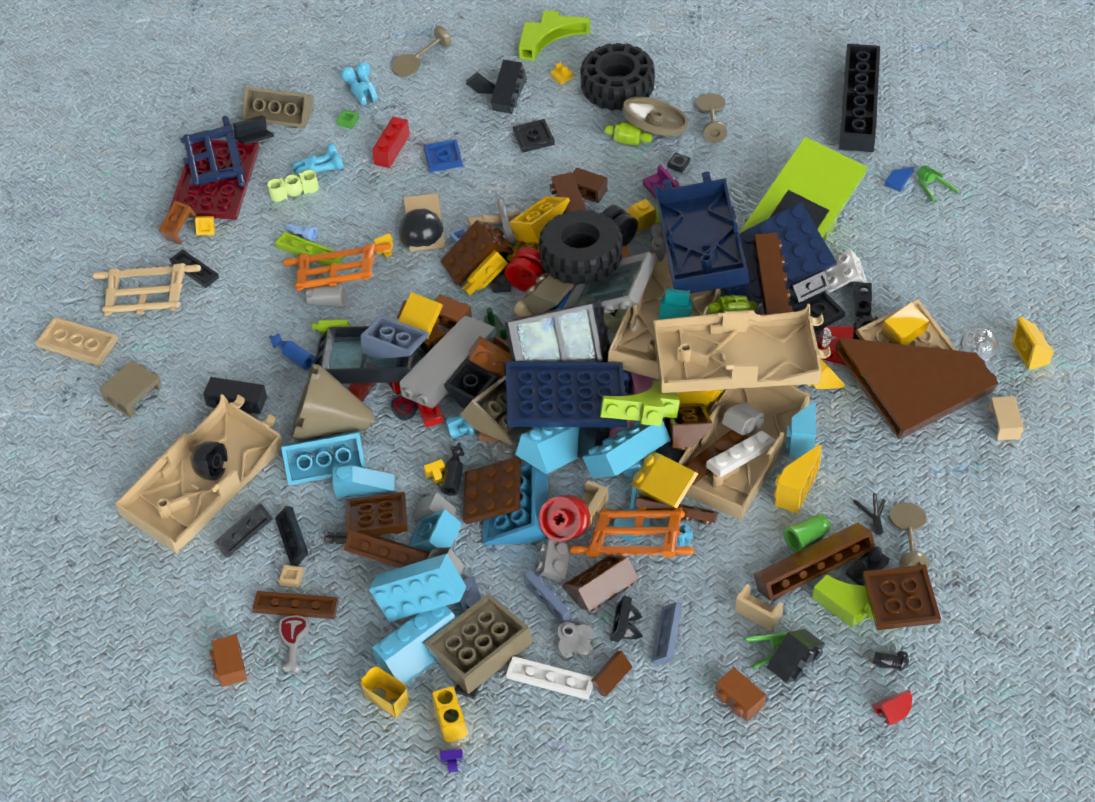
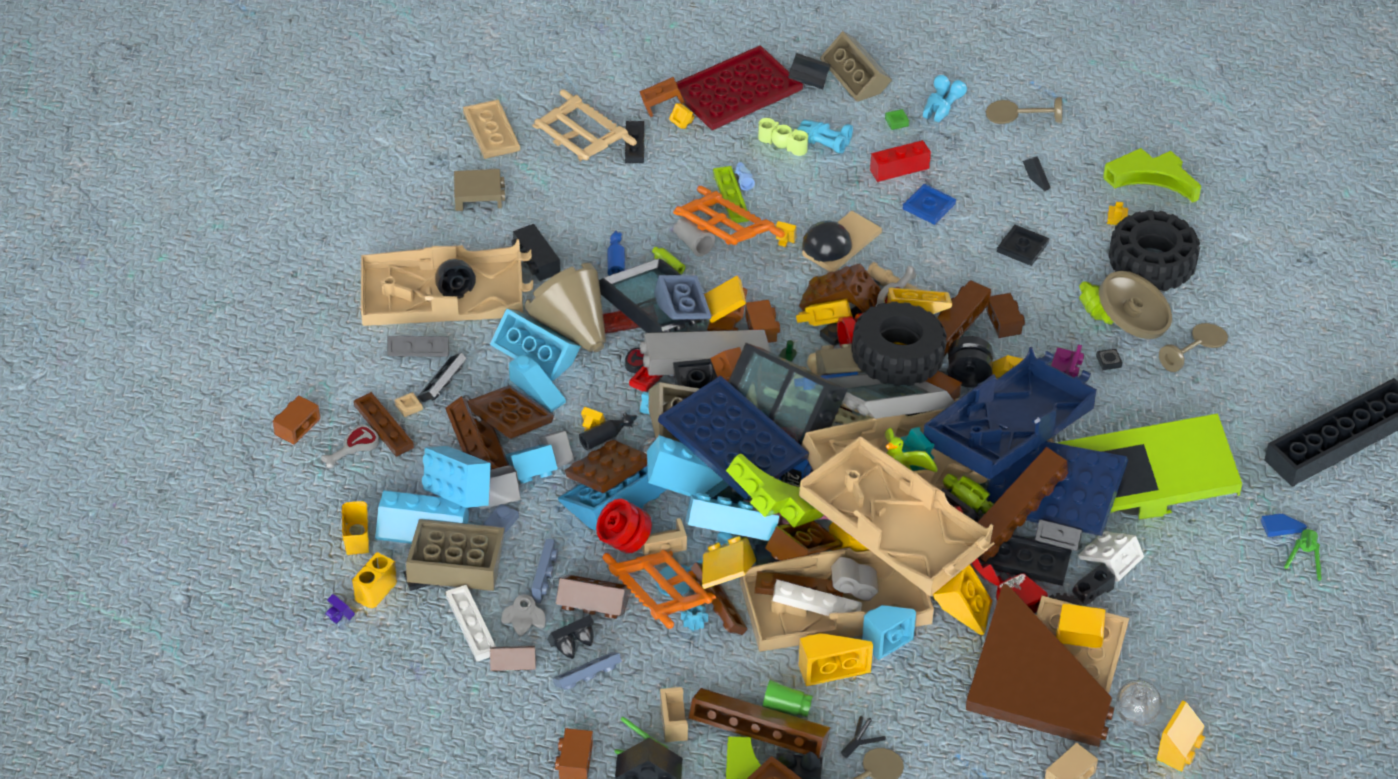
camera: 45 degrees right, 5 degrees down
dark blue piece [180,116,245,187] -> none
black wedge [490,59,527,114] -> none
light grey bracket [534,538,571,583] -> none
none -> lime animal [885,428,938,472]

